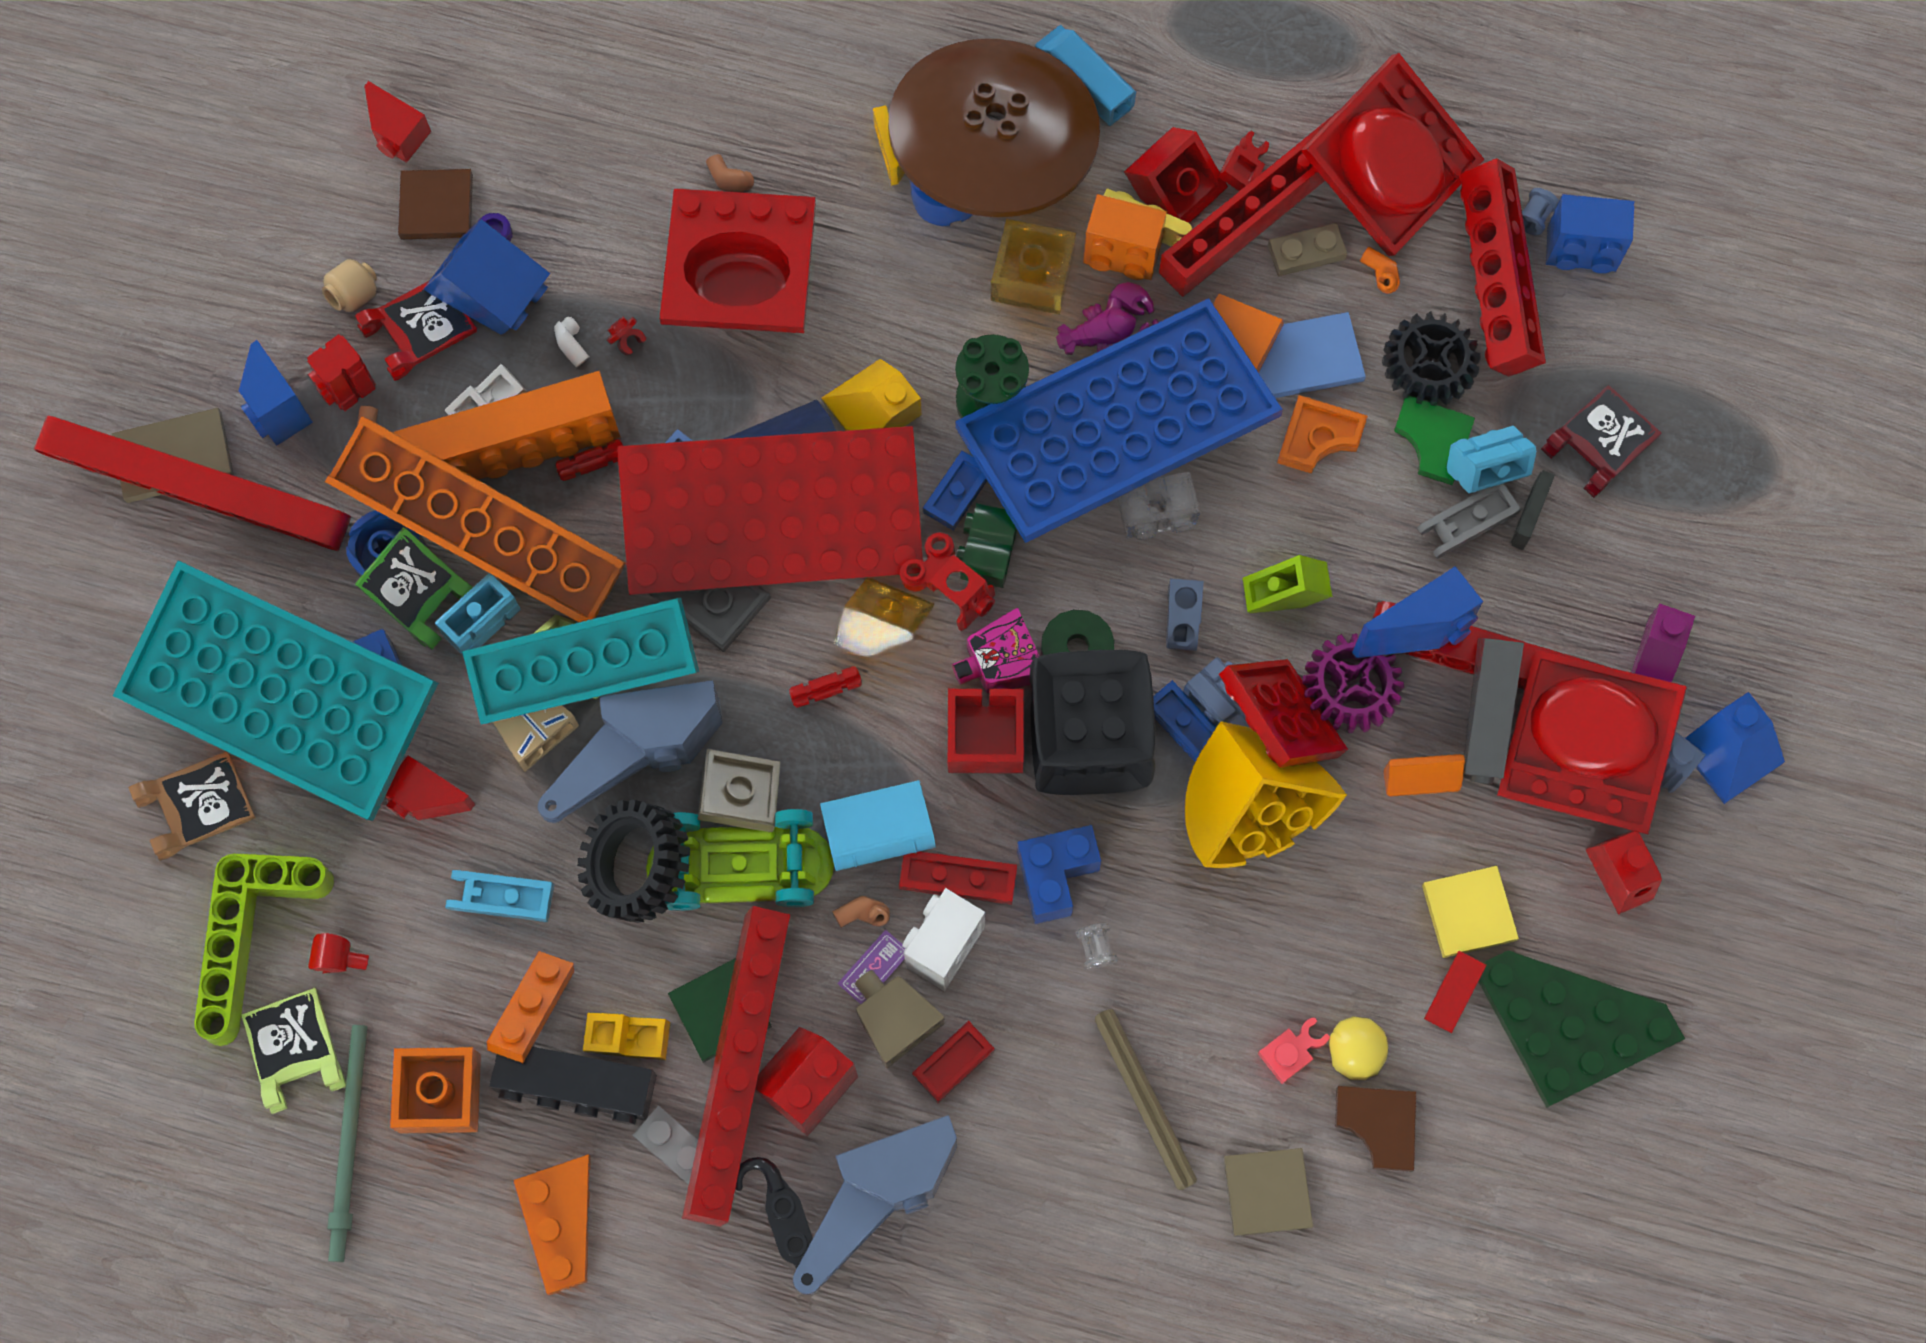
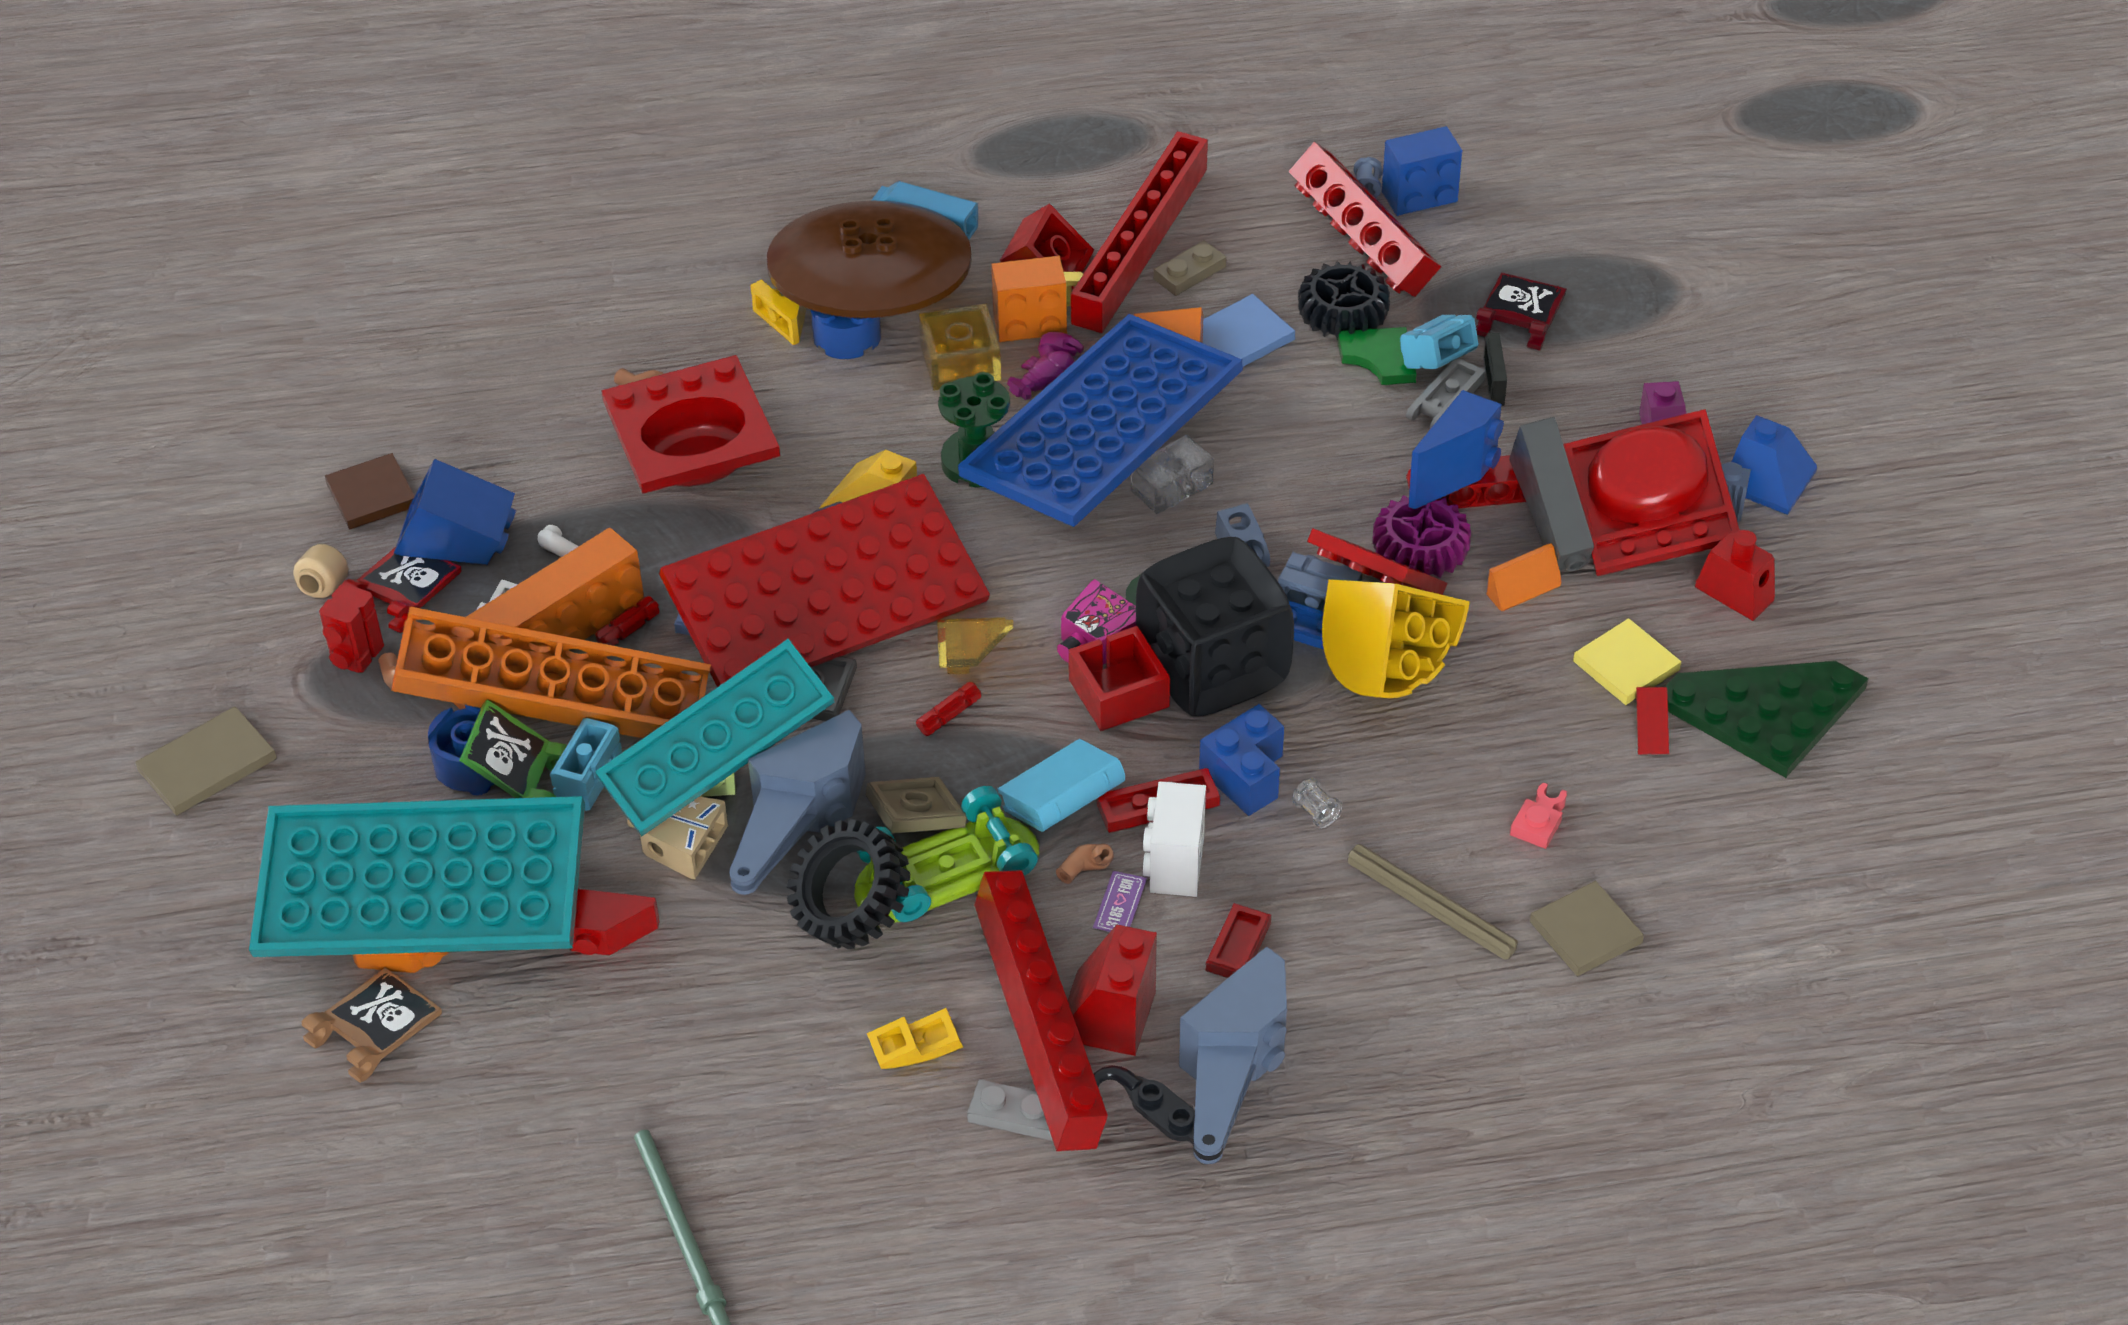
camera: 25 degrees left, 25 degrees down
red beam [33,415,352,551] -> none
lime beam [194,853,334,1046] -> none
blue slope [239,340,313,446] -> none
flag [242,988,346,1114] -> none
red piece [308,933,369,974] -> none
red slope [364,81,432,163] -> none
orange brick [390,1047,481,1133] -> none
medium azure hinge [445,870,554,922] -> none
orange plate [486,951,574,1063] -> none
black brick [489,1047,657,1125] -> none
orange wing [513,1154,591,1295] -> none
red plate [607,316,646,355] -> none
dark green tile [668,958,772,1063] -> none
dark tan torso [855,970,945,1069] -> none
red piece [900,532,995,631] -> none
blue plate [923,451,987,531] -> none
dark green brick [956,503,1017,588] -> none
red plate [1218,130,1269,191] -> none
lime slope [1242,555,1333,613] -> none
orange tile [1277,395,1368,474] -> none
red piece [1301,53,1485,256] -> none
light yellow hair [1329,1016,1388,1080] -> none
reddish brown tile [1335,1086,1416,1172] -> none
orange arm [1360,246,1400,294] -> none

